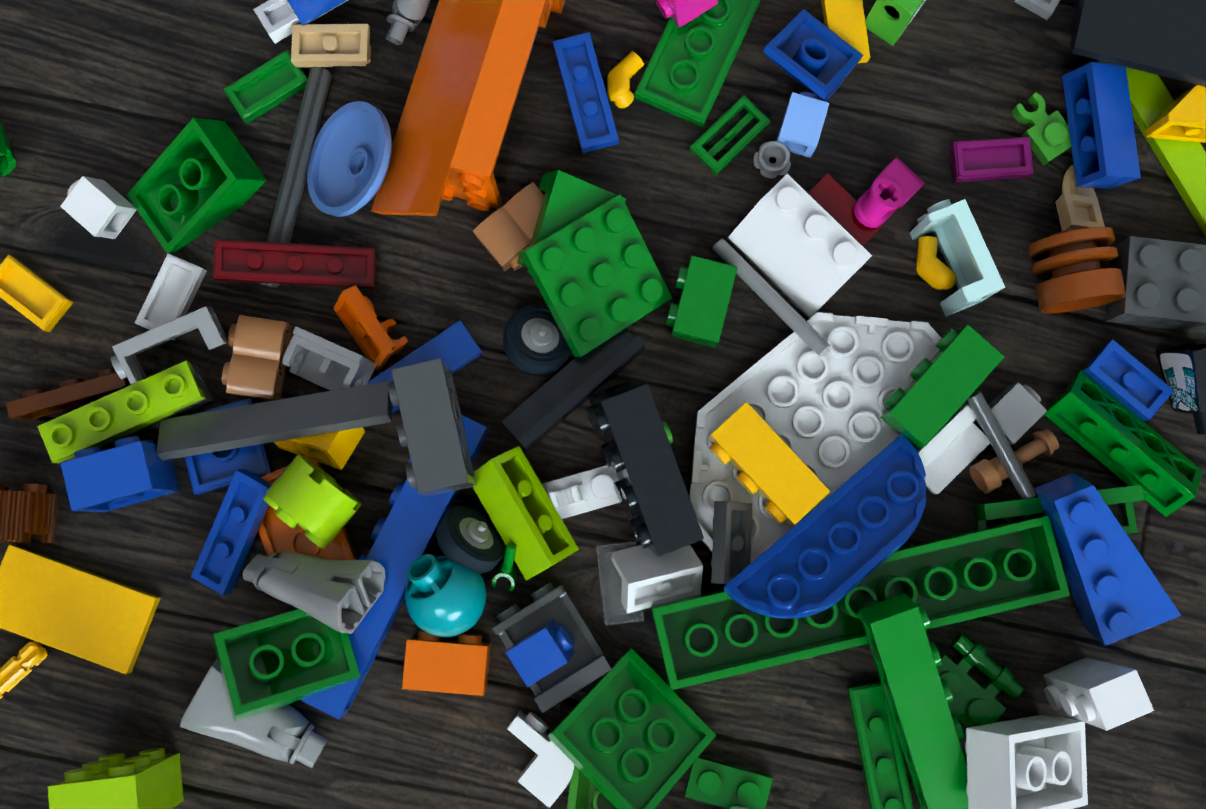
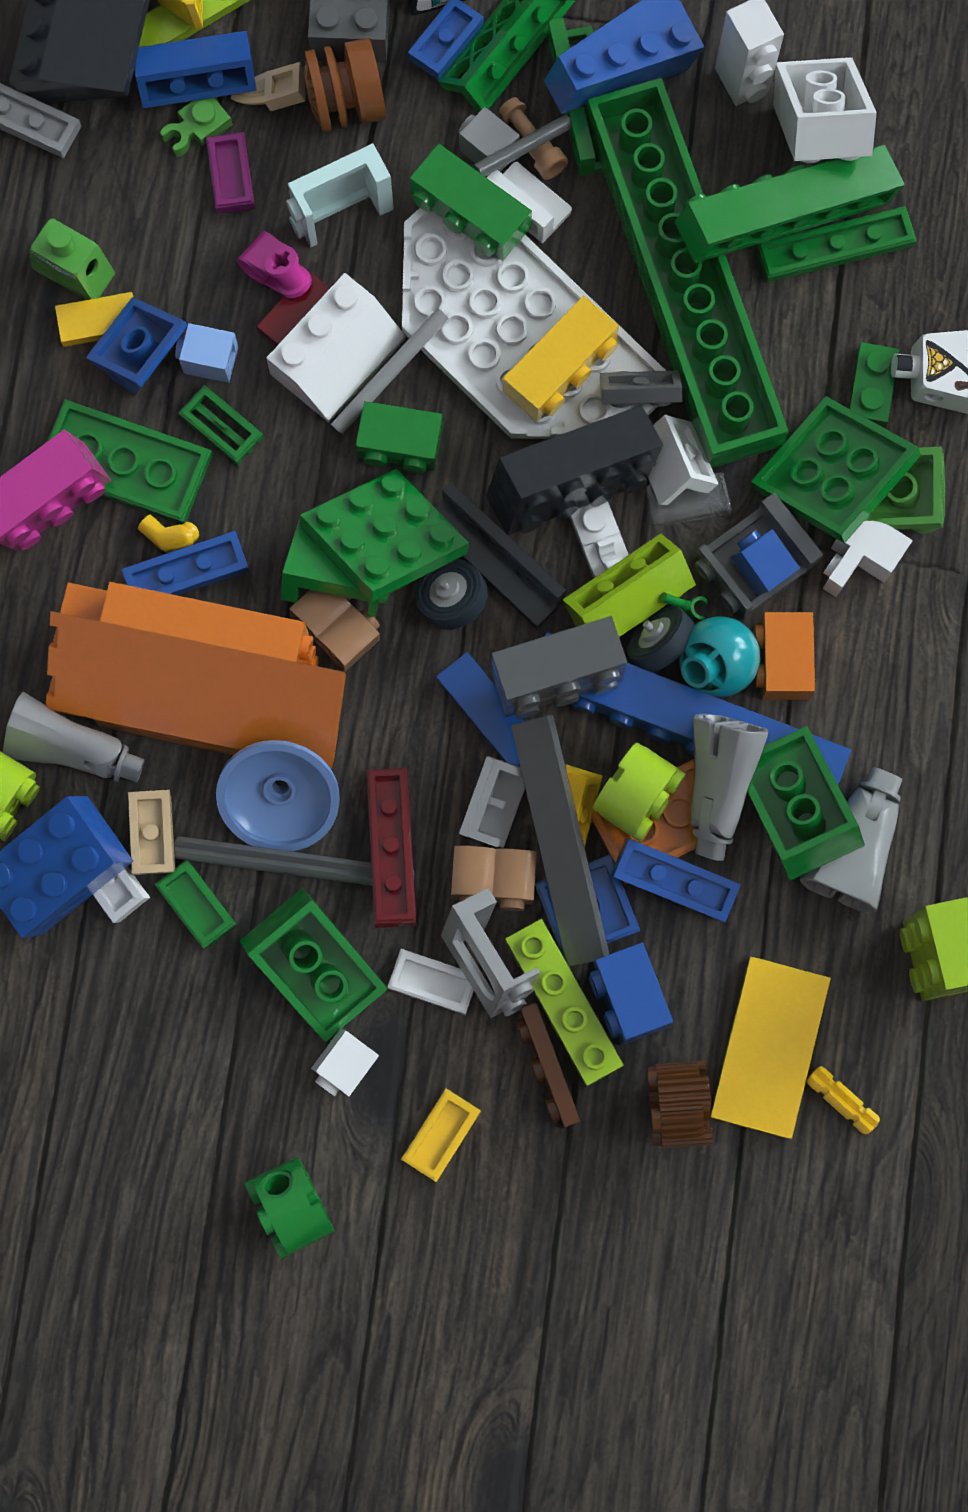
camera: 95 degrees left, 5 degrees down
orange plate [333,285,408,371] -> none
blue plate [724,433,927,619] -> none
light grey plate [753,141,791,179] -> none
yellow arm [916,236,957,290] -> none
green plate [937,633,1024,728] -> none

